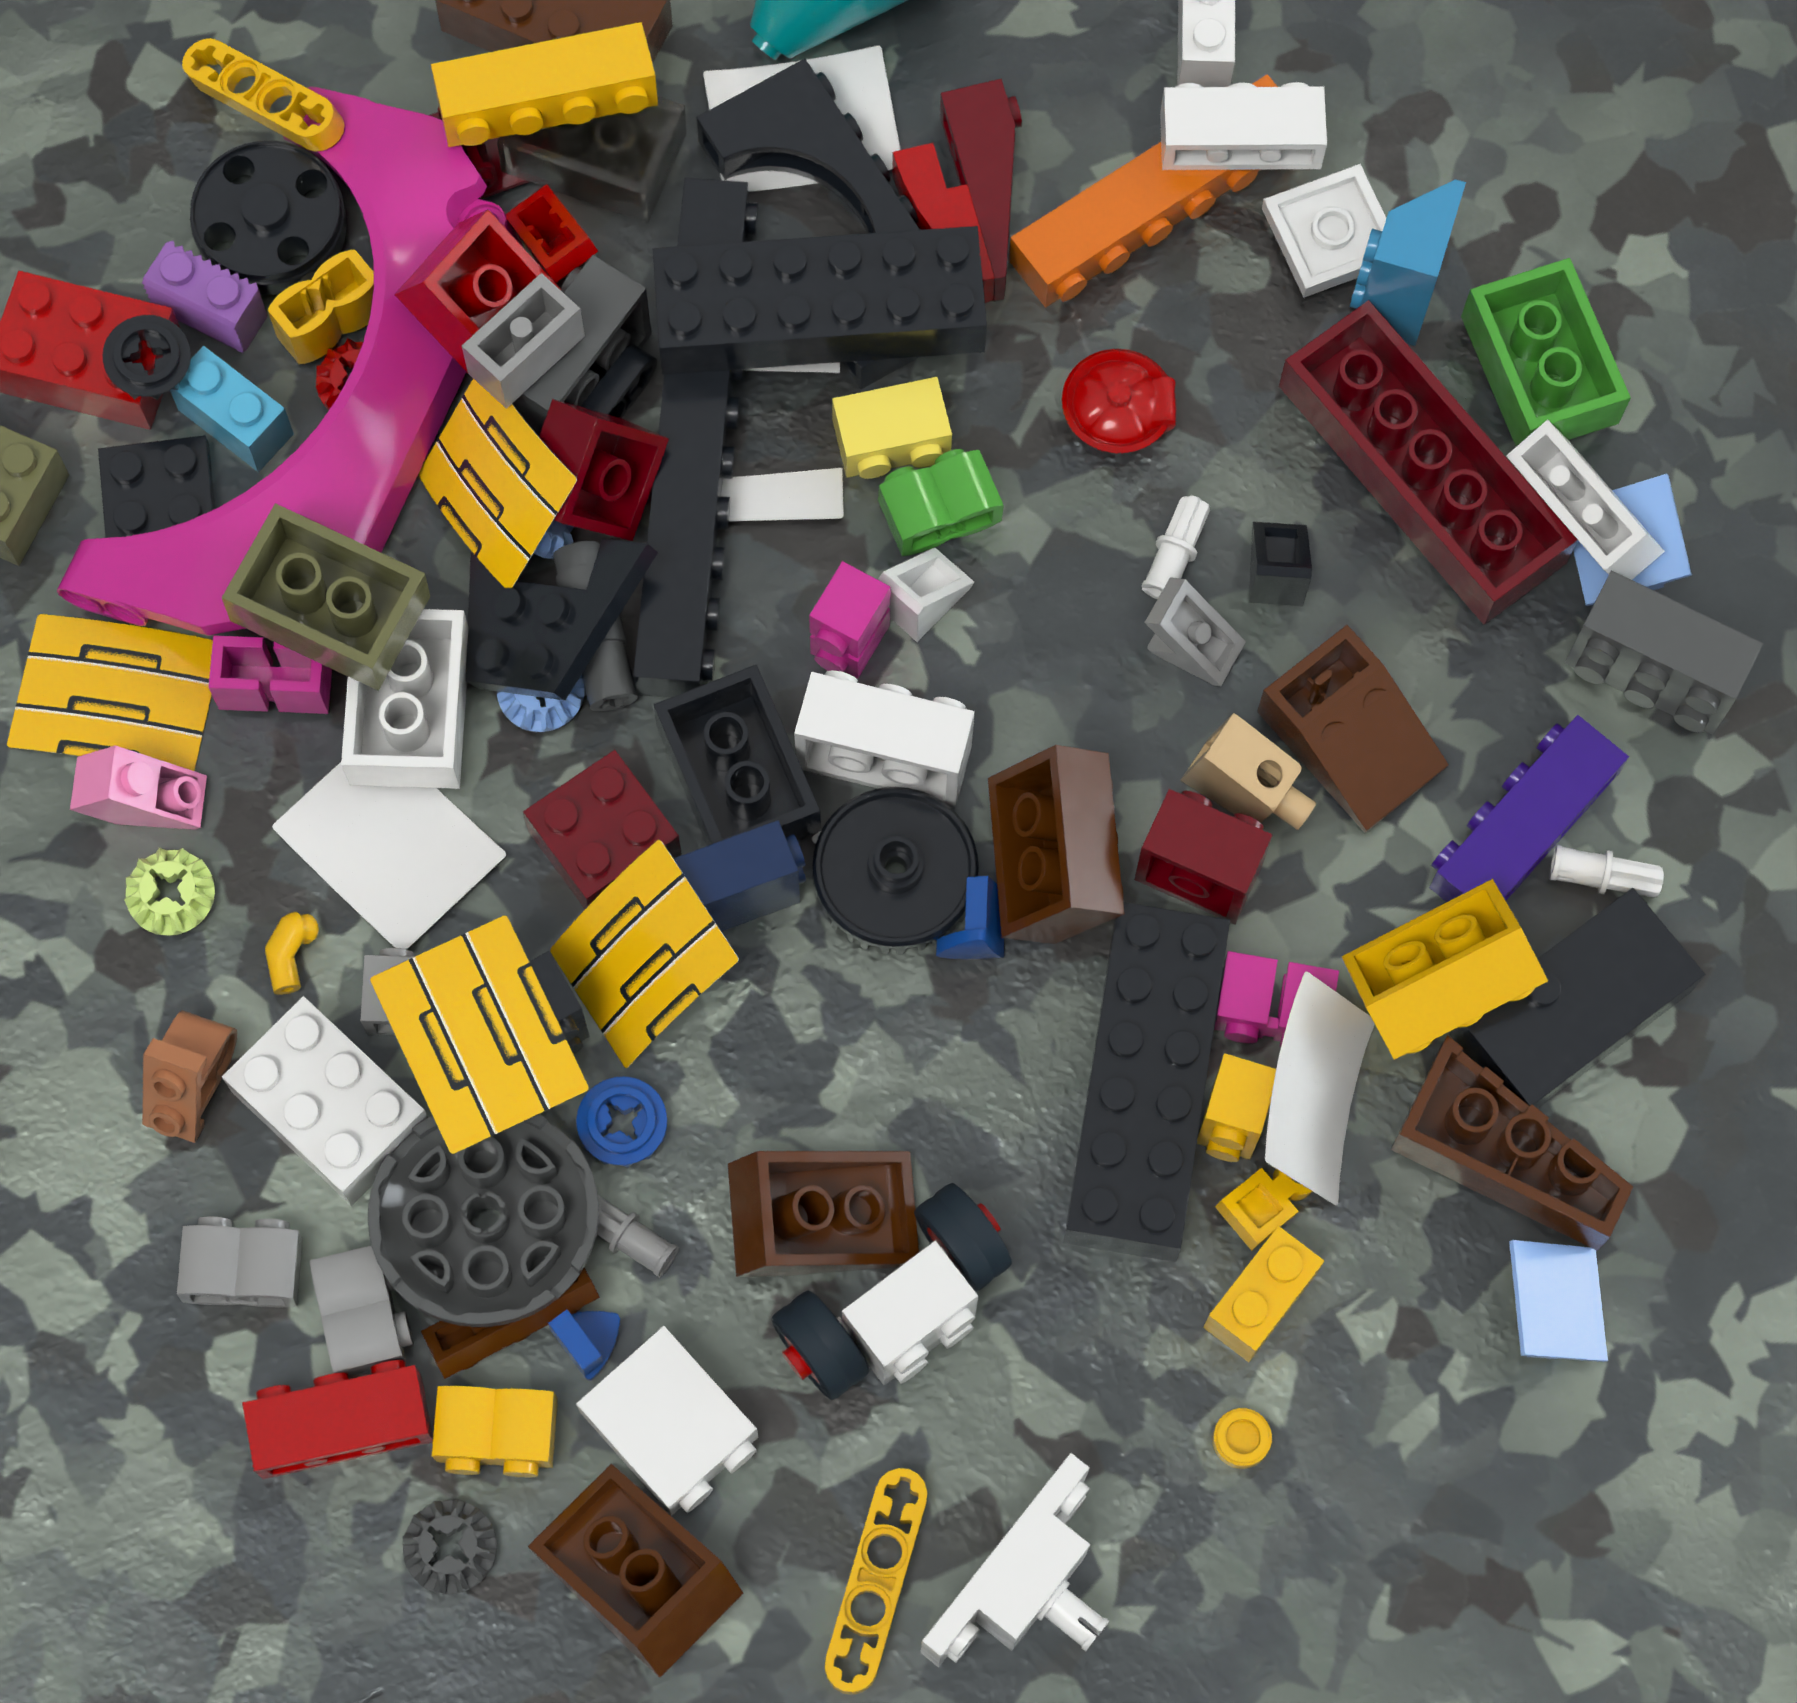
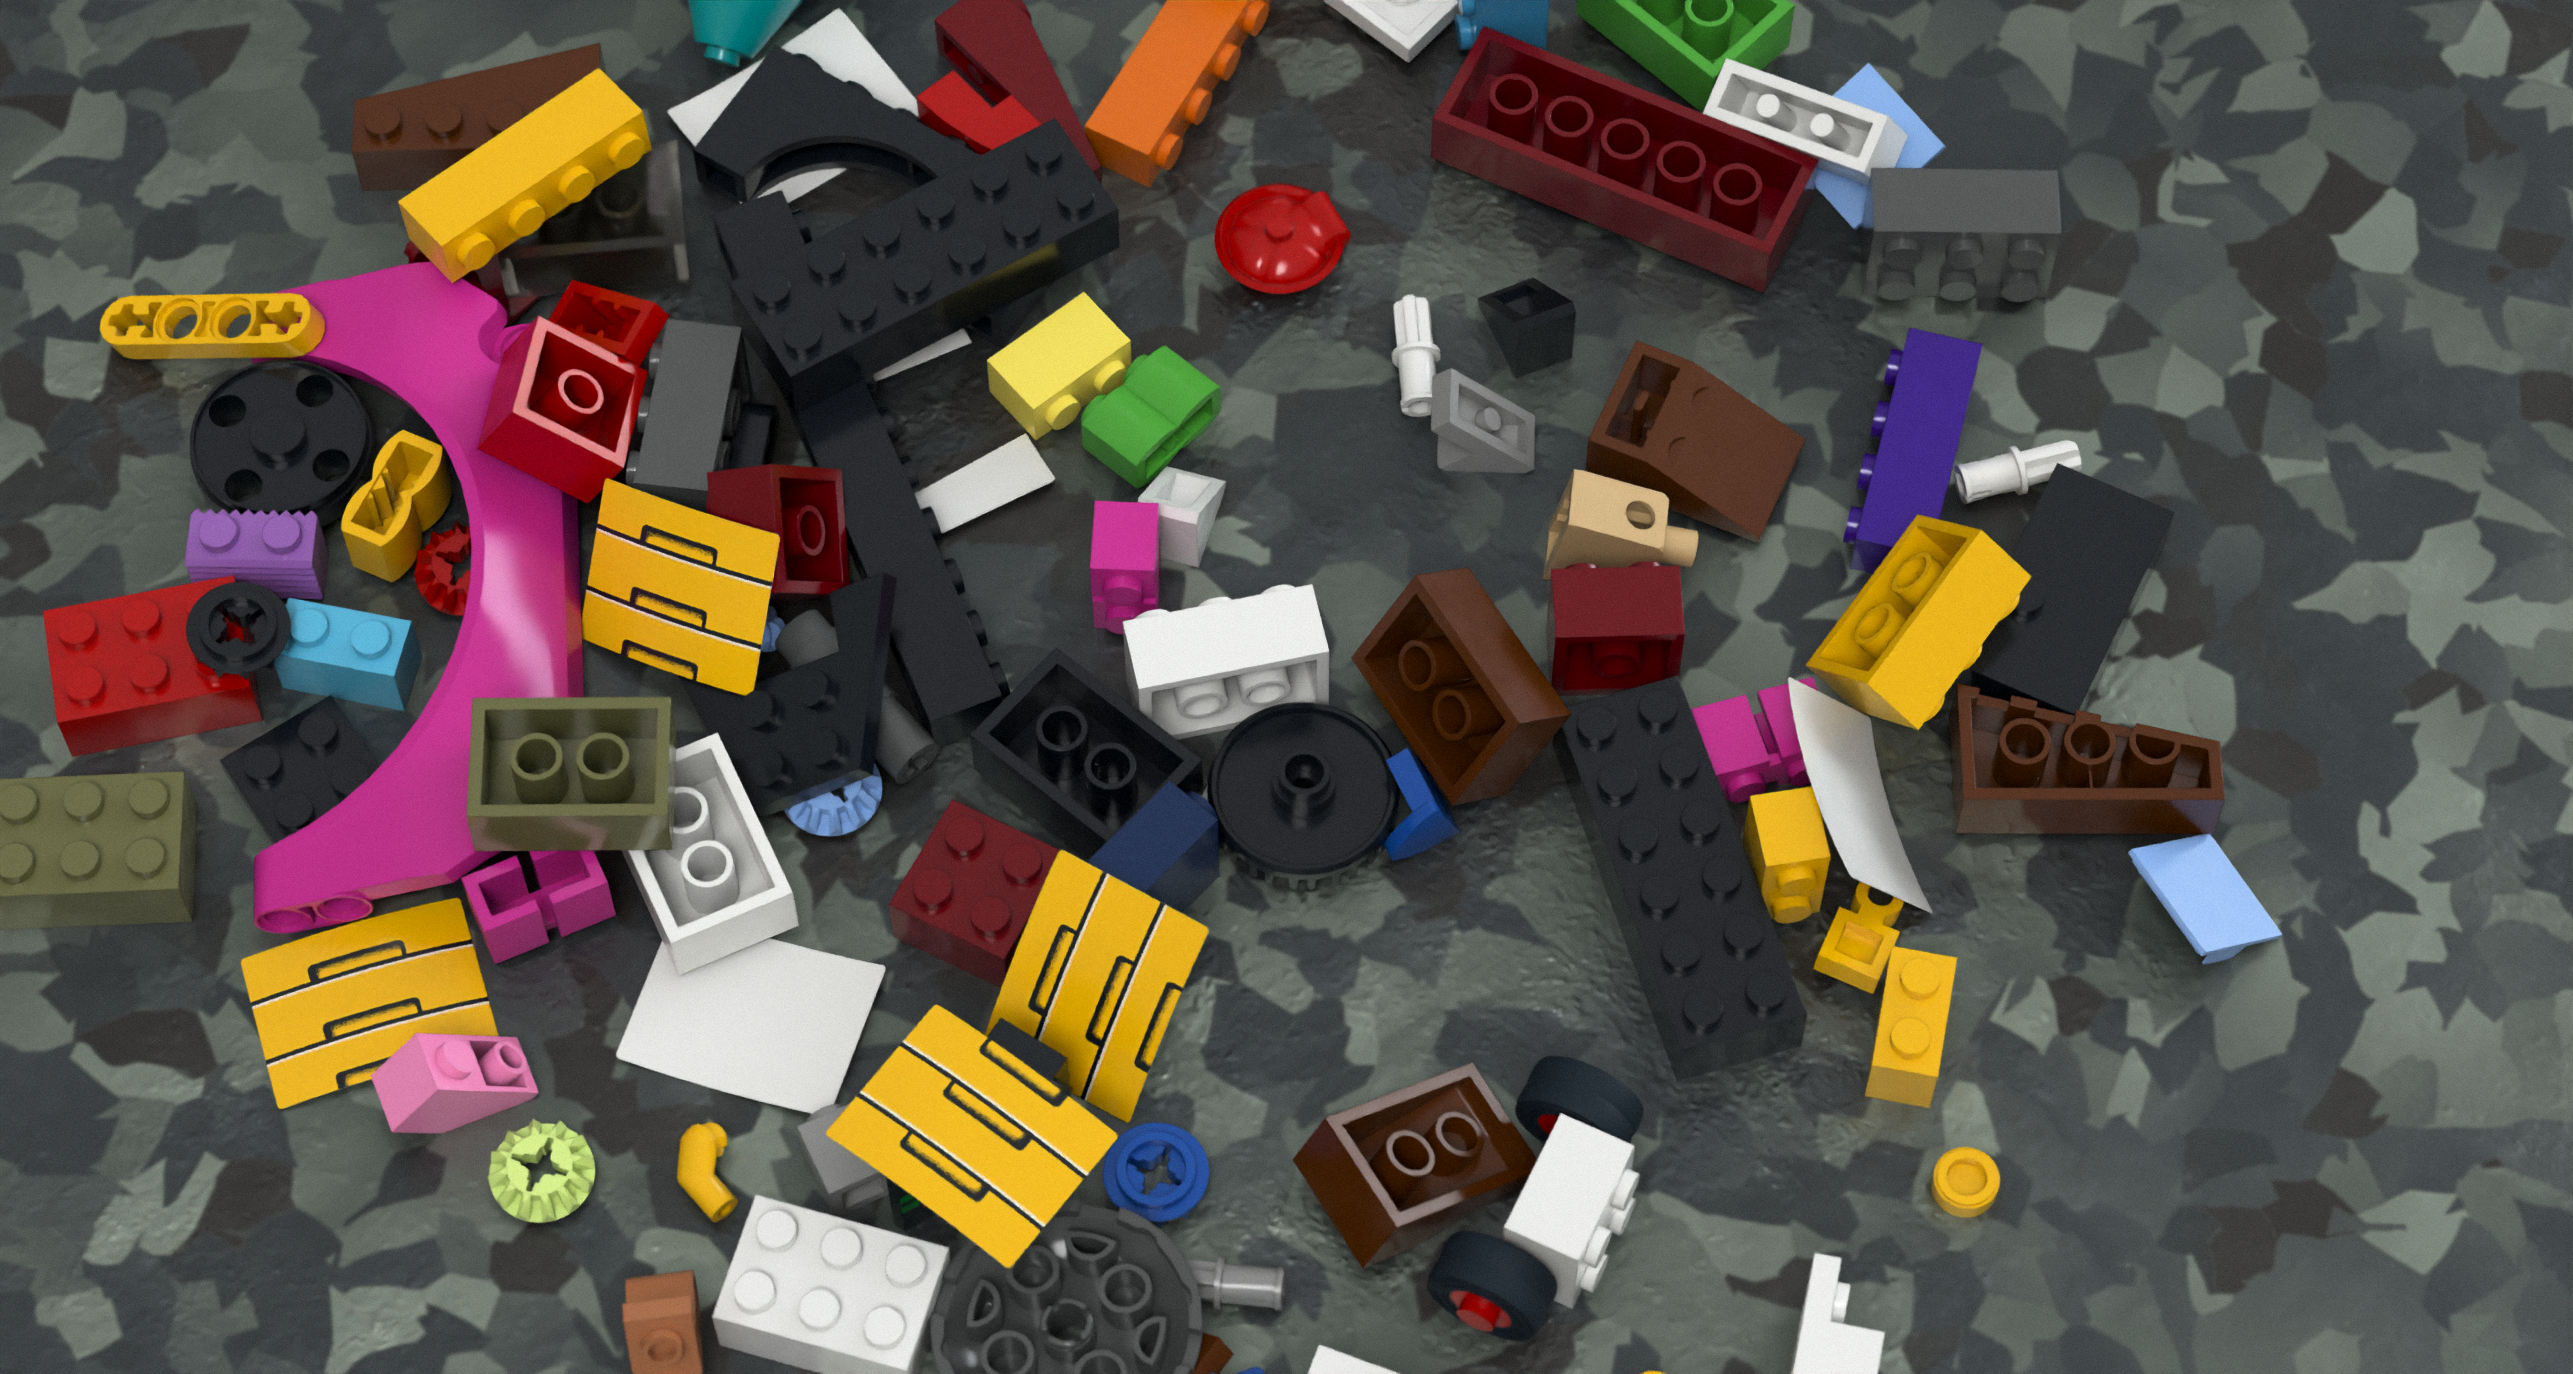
camera: 25 degrees left, 10 degrees down
light grey brick [462,273,585,409] -> none

